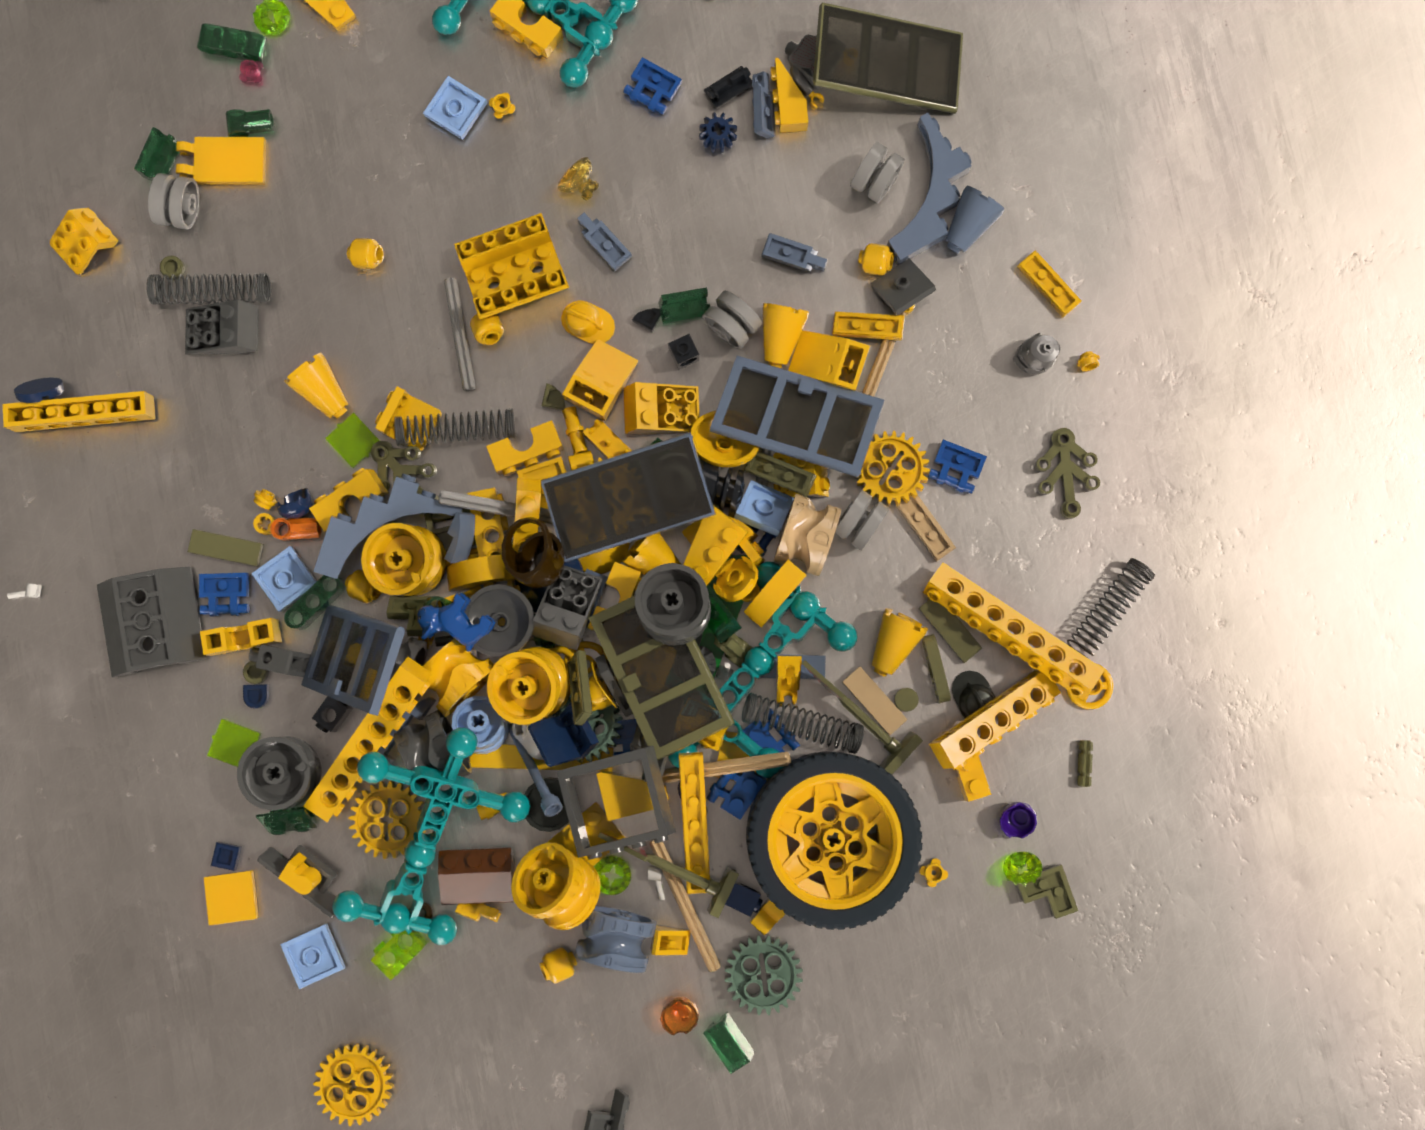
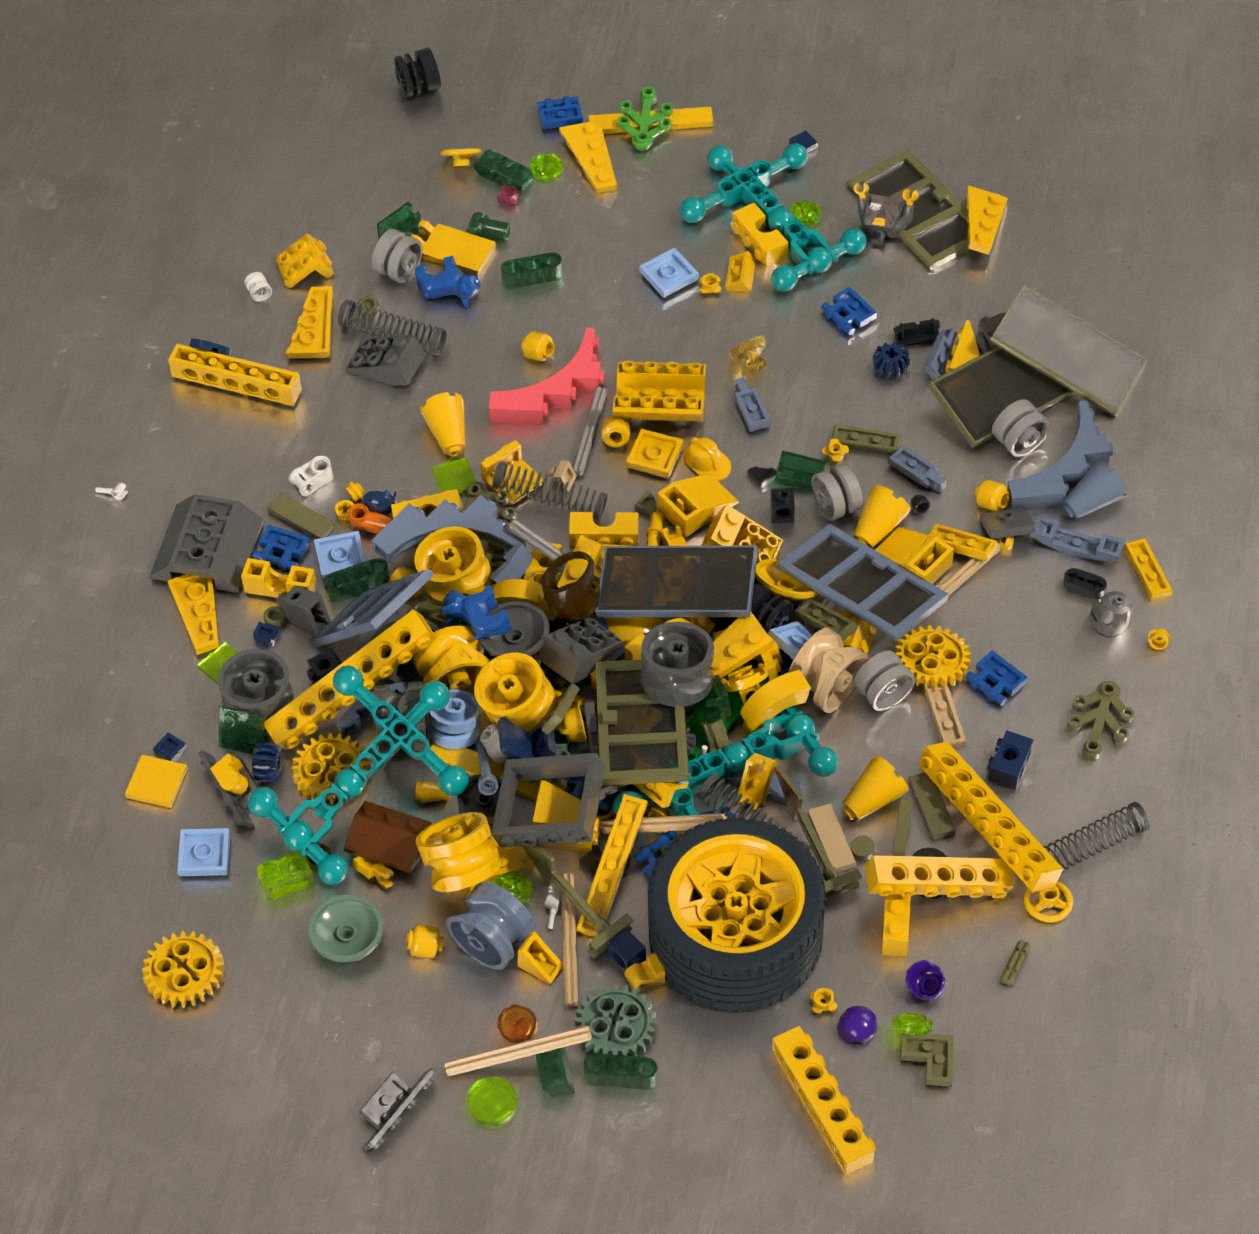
camera: 25 degrees right, 30 degrees down
none -> yellow wing [167,574,219,655]
none -> white wheel [244,272,272,302]
none -> dark blue gear [251,742,283,783]
none -> yellow wing [286,286,333,359]
none -> white piece [289,456,333,497]
none -> sand green dish [308,895,383,962]
none -> blue animal [415,256,481,308]
none -> yellow piece [440,148,481,166]
none -> tan axle [444,1025,592,1076]
none -> clear neon green tile [467,1076,518,1127]
none -> coral arch [489,328,605,425]
none -> clear green beam [501,252,562,289]
none -> tan tile [547,460,577,492]
none -> black tile [579,846,602,879]
none -> clear green beam [583,1053,658,1090]
none -> yellow plate [626,429,683,479]
none -> yellow slope [725,251,756,292]
none -> yellow brick [772,1026,876,1175]
none -> yellow plate [822,438,849,462]
none -> olive tile [832,424,901,455]
none -> dark purple hair [837,1005,879,1044]
none -> black hinge [910,495,930,515]
none -> clear smoke door [928,322,1090,448]
none -> dark blue brick [986,730,1034,790]
none -> sand blue slope [1030,516,1125,561]
none -> black beam [1063,568,1107,599]

